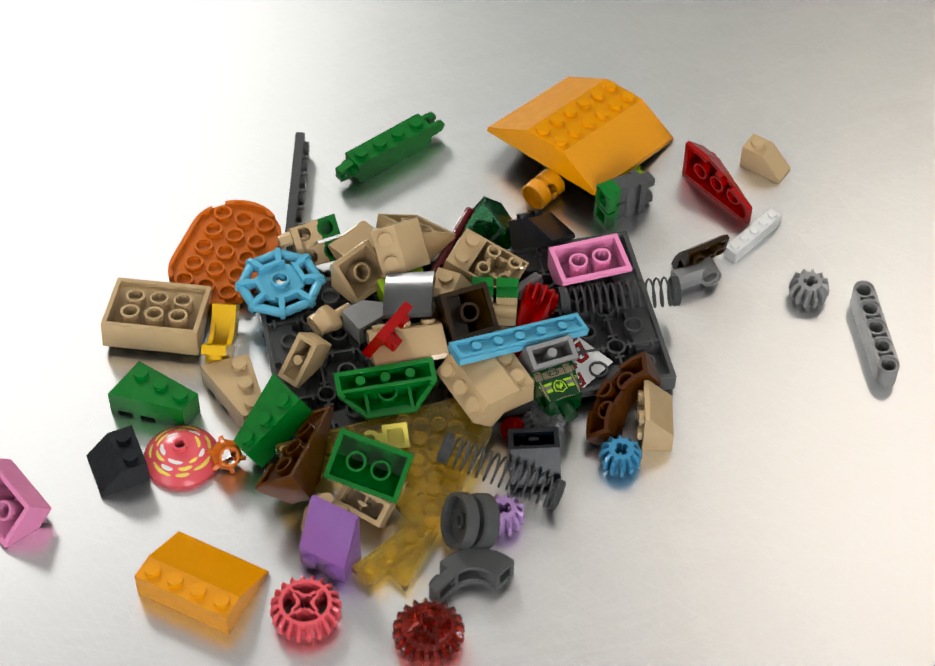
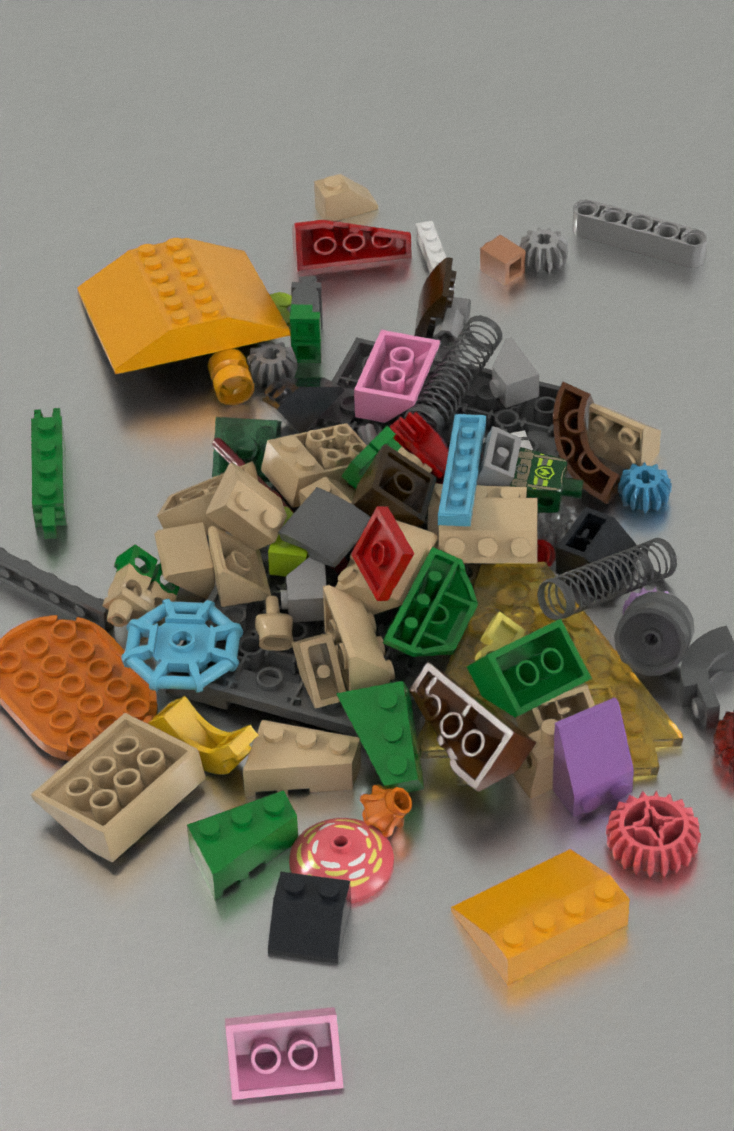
camera: 55 degrees left, 5 degrees down
none -> light grey gear [246,340,298,388]
none -> tan slope [323,585,395,691]
none -> nougat brick [480,235,526,286]
none -> light grey slope [490,337,539,408]

